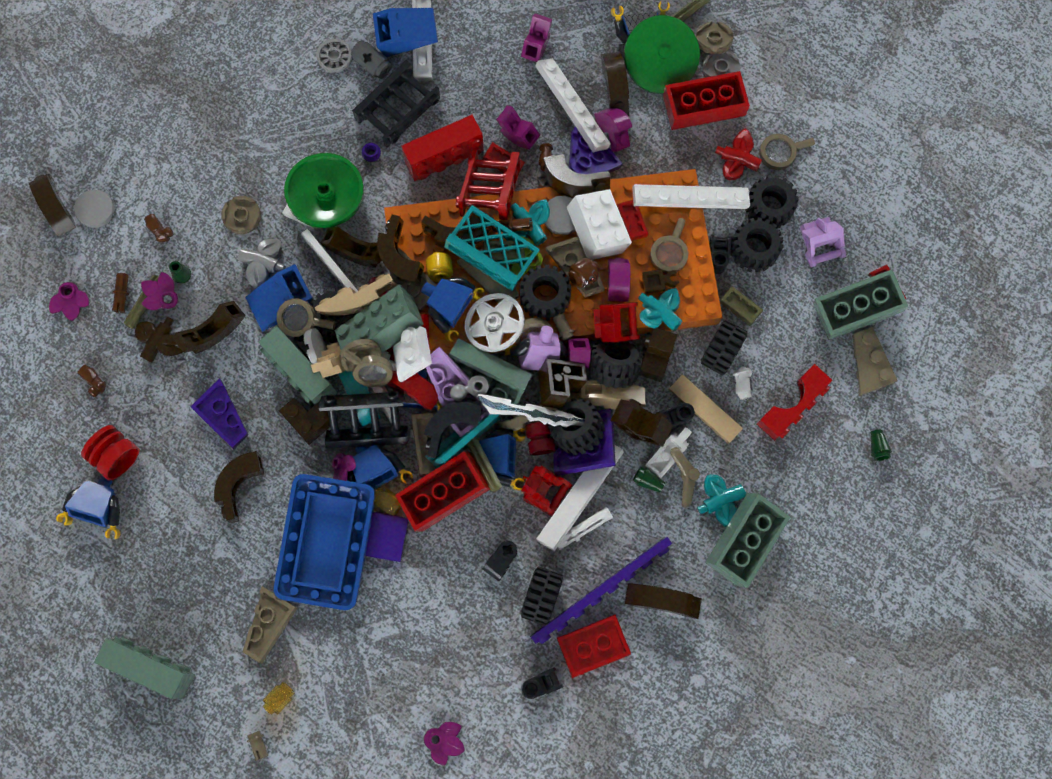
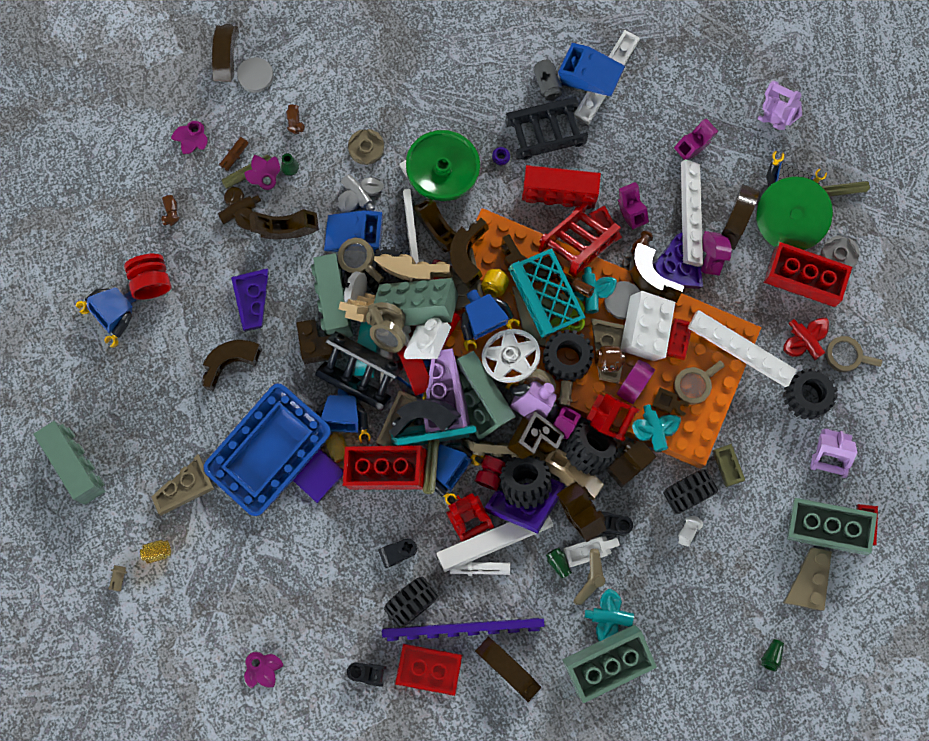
camera: 30 degrees right, 0 degrees up
light grey wheel [316,39,352,73] -> none
magenta plate [332,453,356,481] -> none
light grey plate [450,376,488,401] -> none
white sword [477,394,585,428] -> none
tan tile [668,374,743,444] -> none
dark tan tile [696,22,733,54] -> none
black piece [709,234,731,274] -> none
black tyre [731,218,784,272] -> none
red arch [757,364,832,441] -> none

